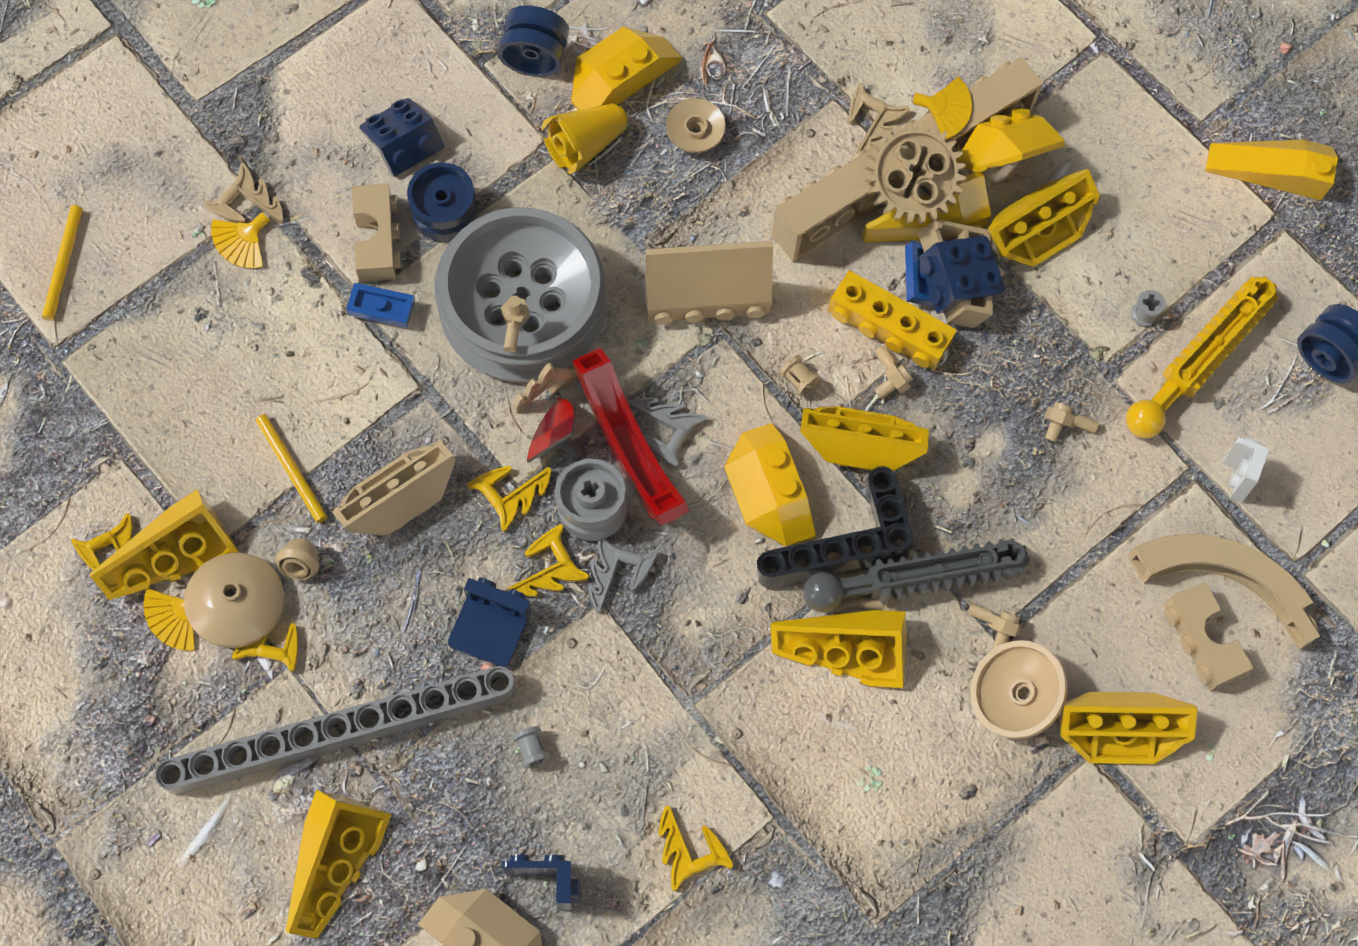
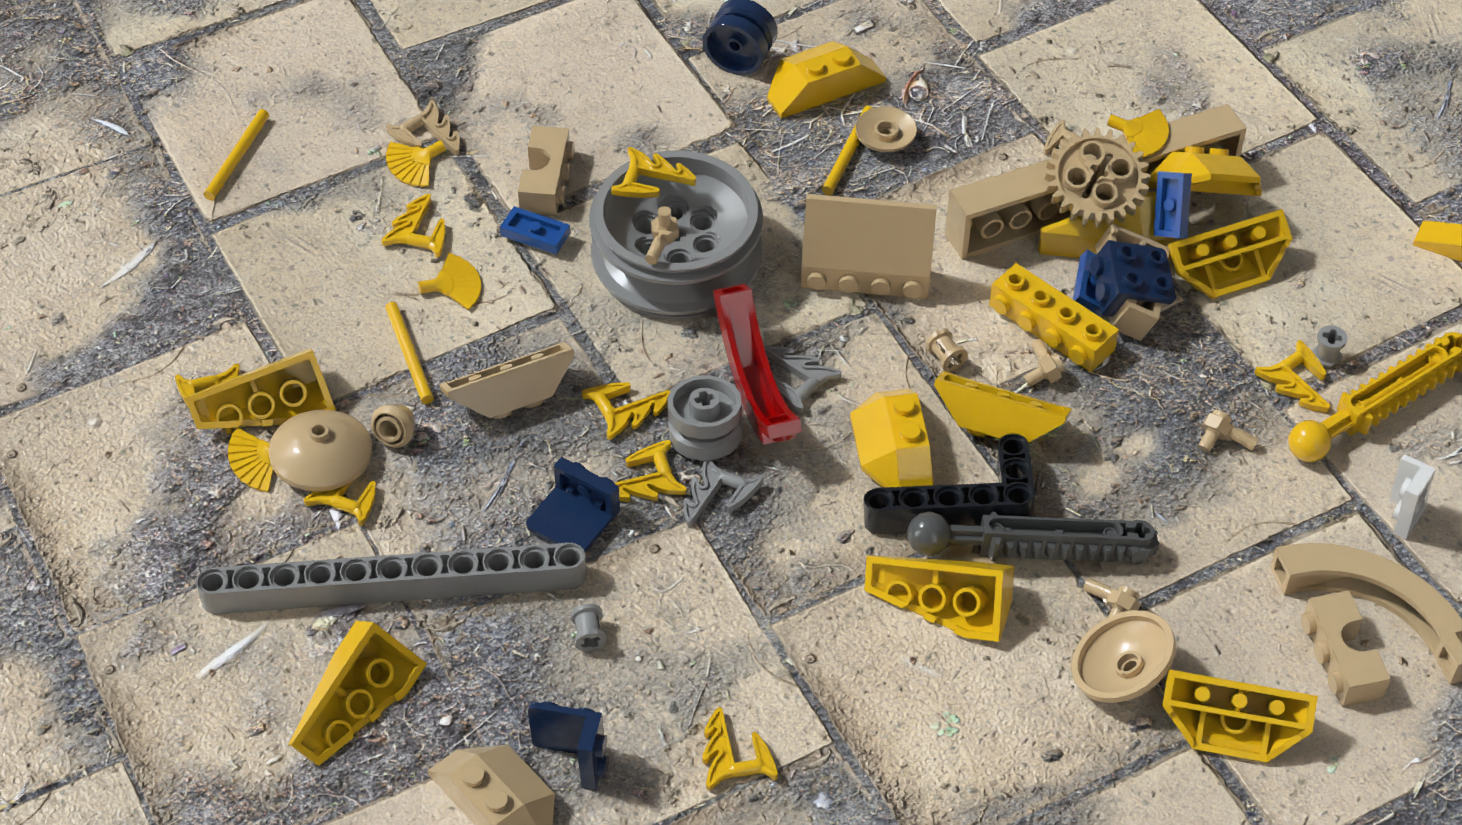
camera: 15 degrees right, 20 degrees down
dark blue bracket [359,98,445,177] -> none
dark blue wheel [407,162,478,242] -> none
tan piece [513,363,578,413] -> none
shield [527,397,583,463] -> none
yellow cone [542,103,628,174] -> none
none -> yellow piece [381,193,446,258]
none -> yellow hand [418,252,481,311]
none -> yellow piece [611,147,696,198]
none -> yellow bar [822,106,873,196]
none -> blue plate [1154,171,1192,238]
none -> yellow piece [1254,340,1330,413]

